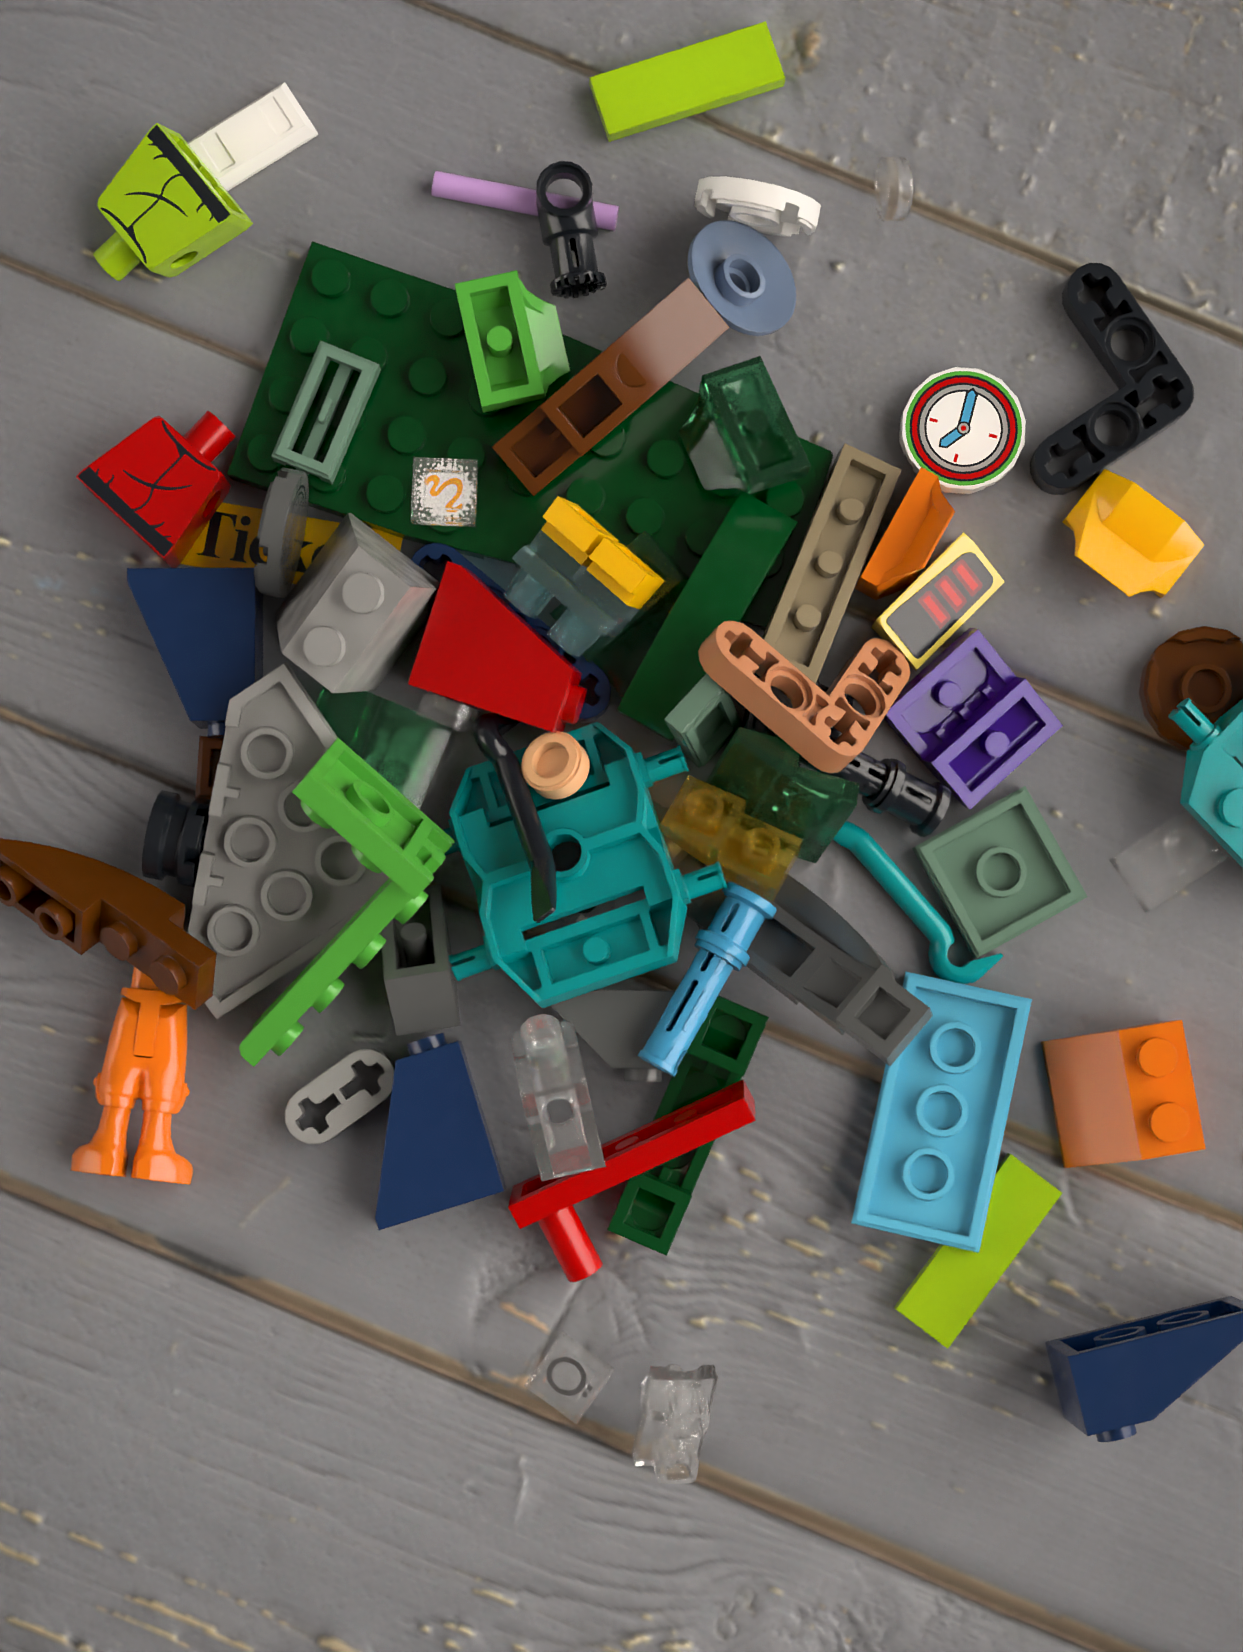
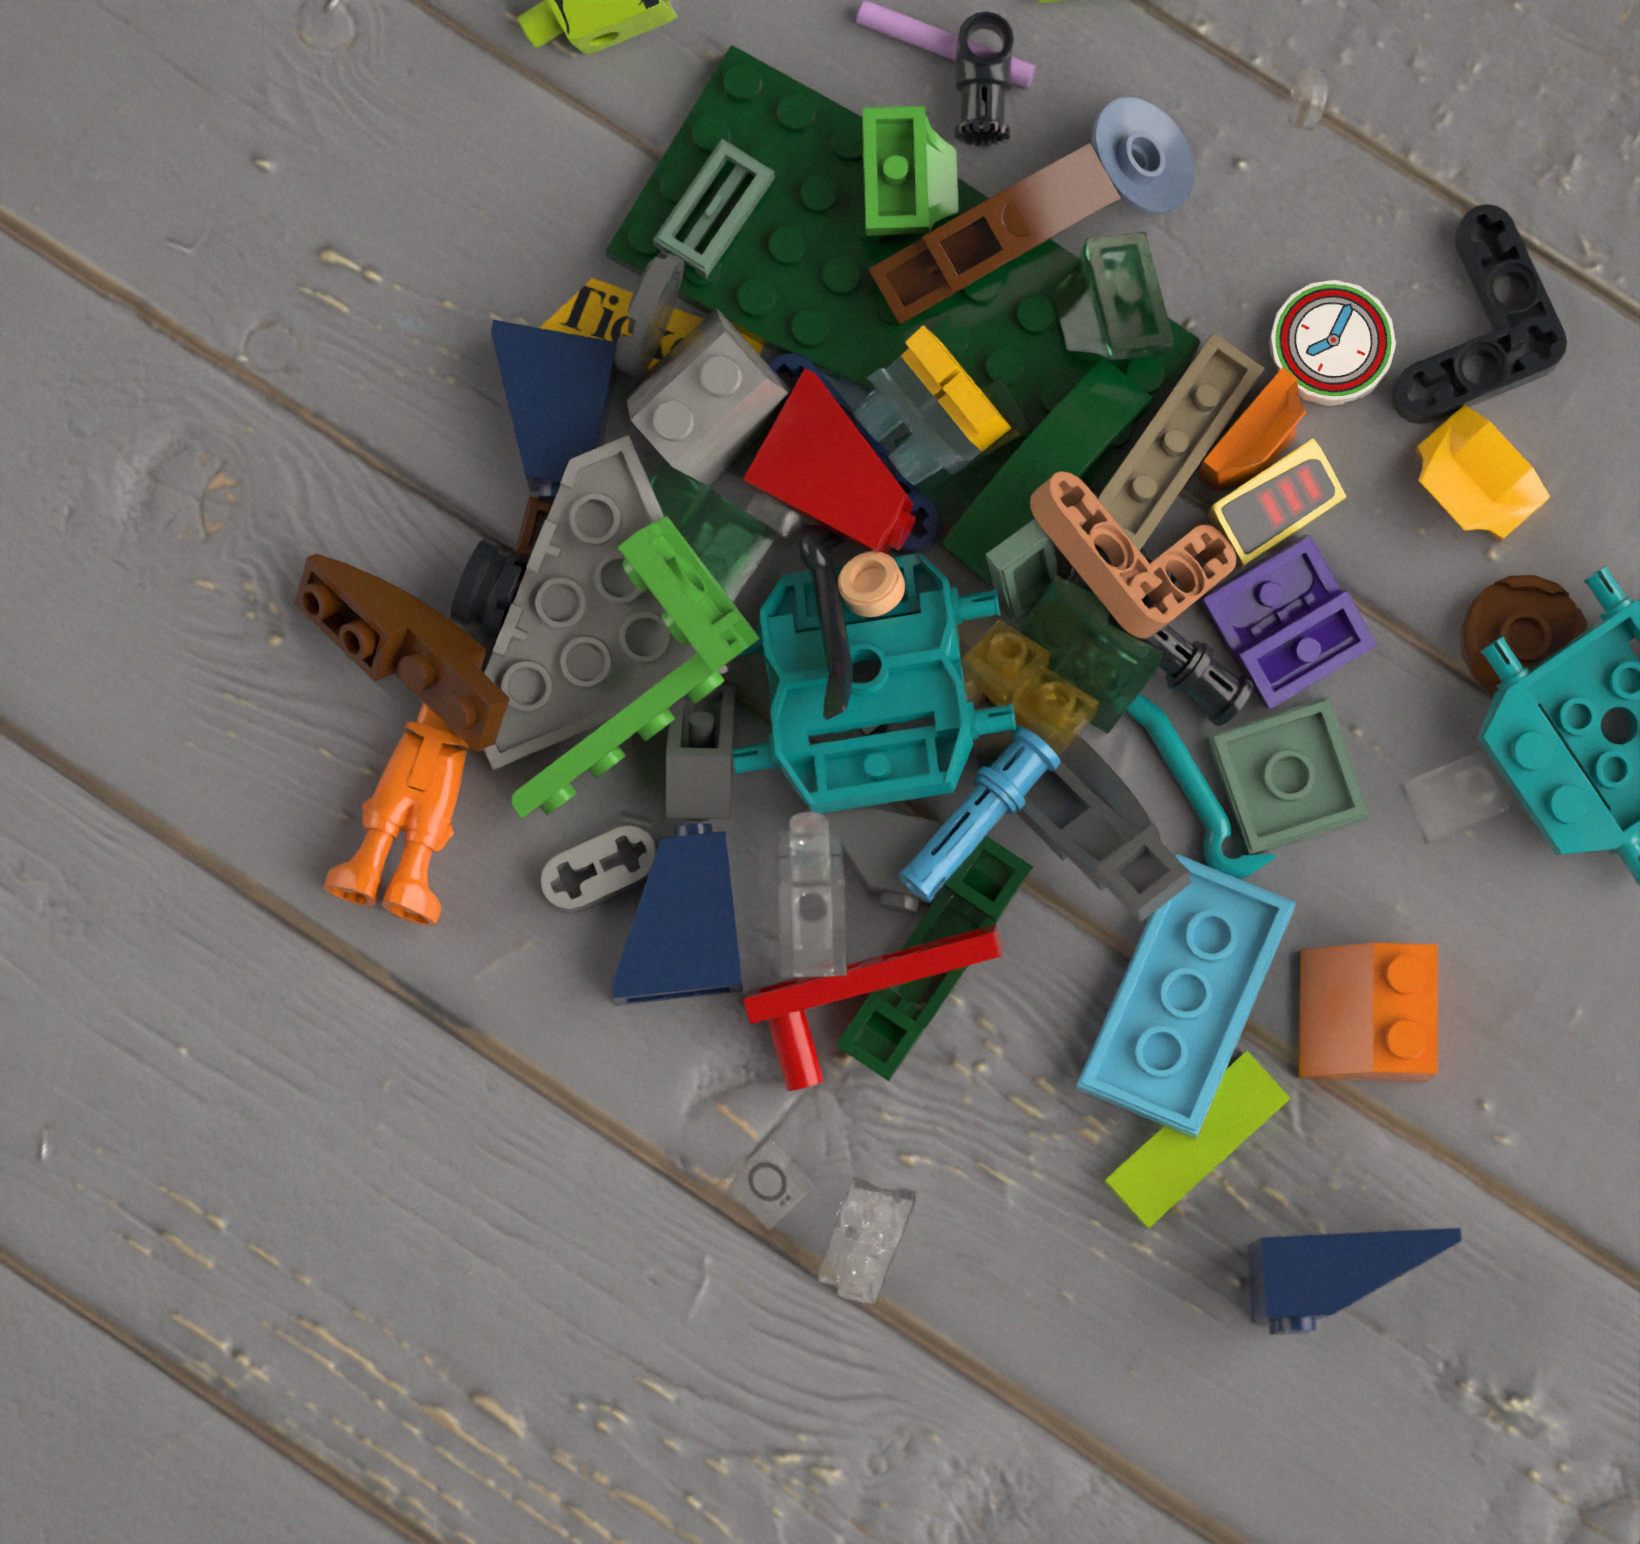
camera: 15 degrees right, 5 degrees down
red torso [76,411,235,568] -> none
clear tile [411,457,478,527] -> none
white tile [694,176,821,237] -> none

